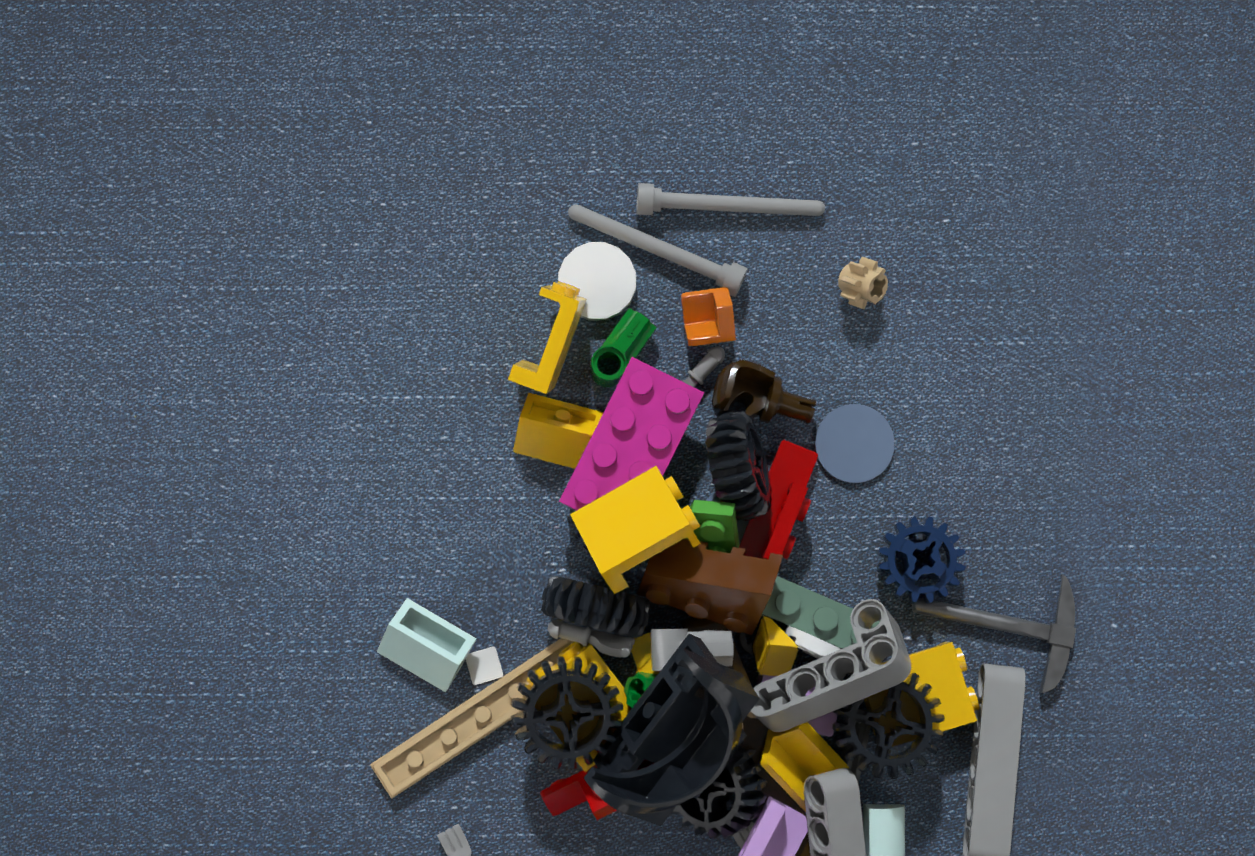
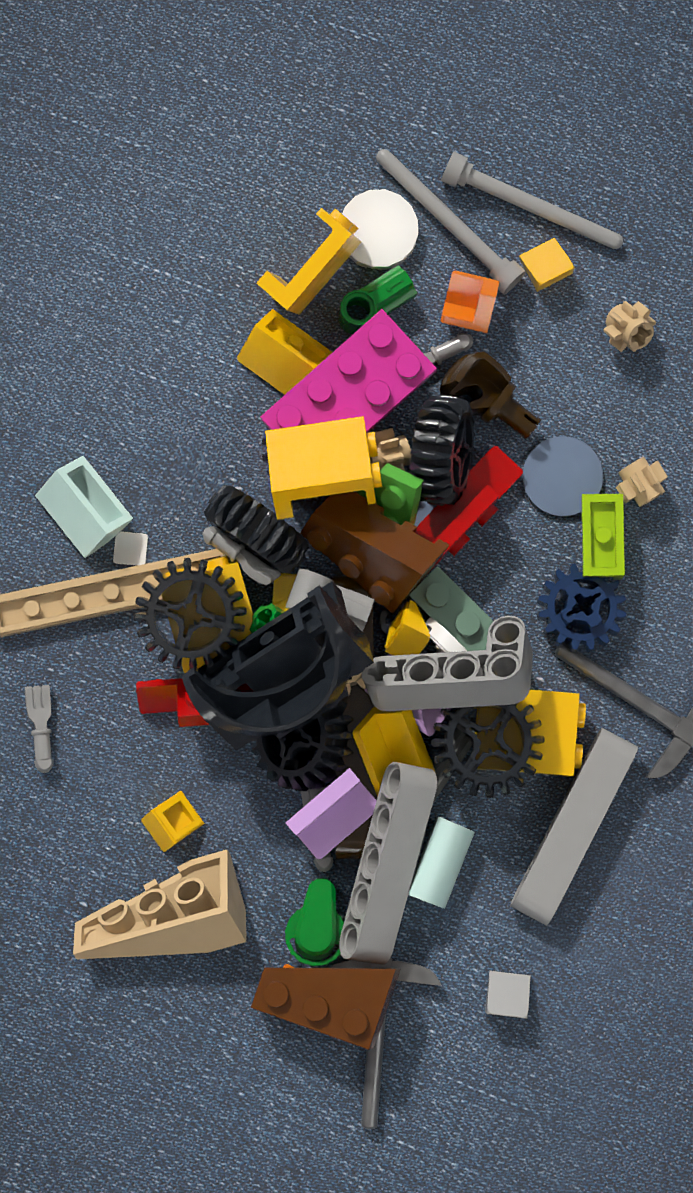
camera: 20 degrees right, 0 degrees up
none -> tan gear [370,428,411,471]
none -> yellow slope [519,238,575,292]
none -> lime panel [581,494,625,580]
none -> tan gear [616,457,668,507]

